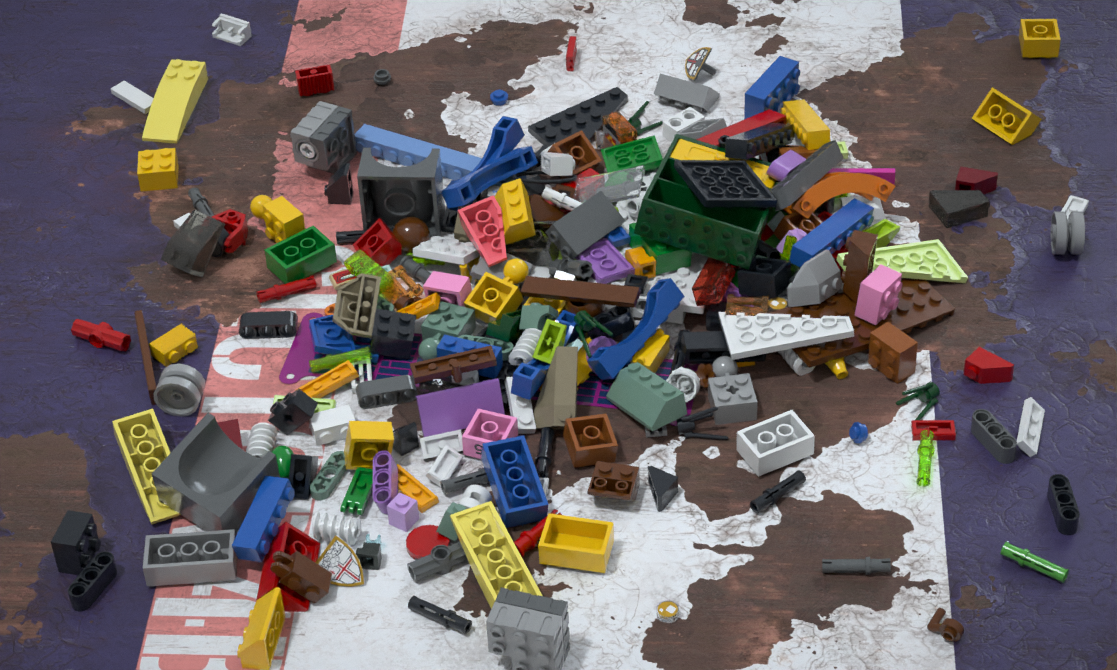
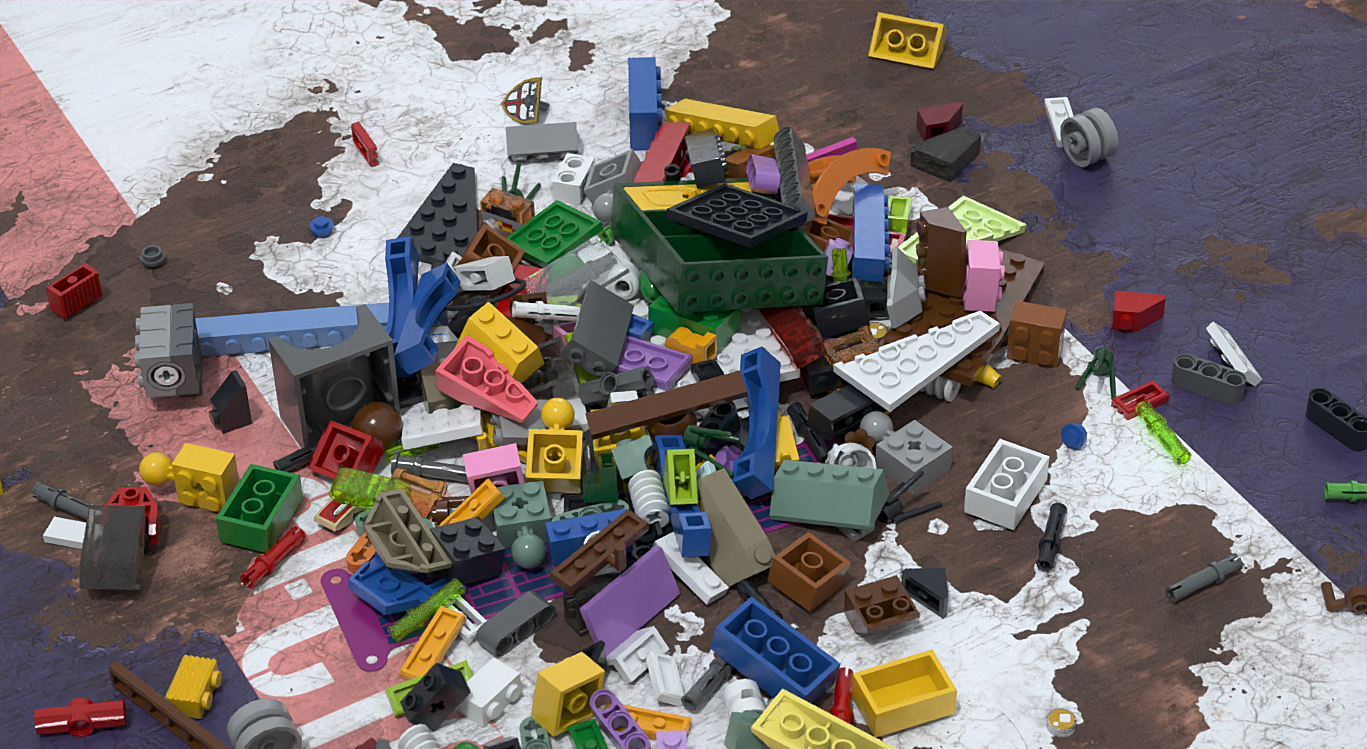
camera: 35 degrees left, 0 degrees up
black beam [239,311,298,339] -> none
bright pink brick [462,409,518,459] -> none

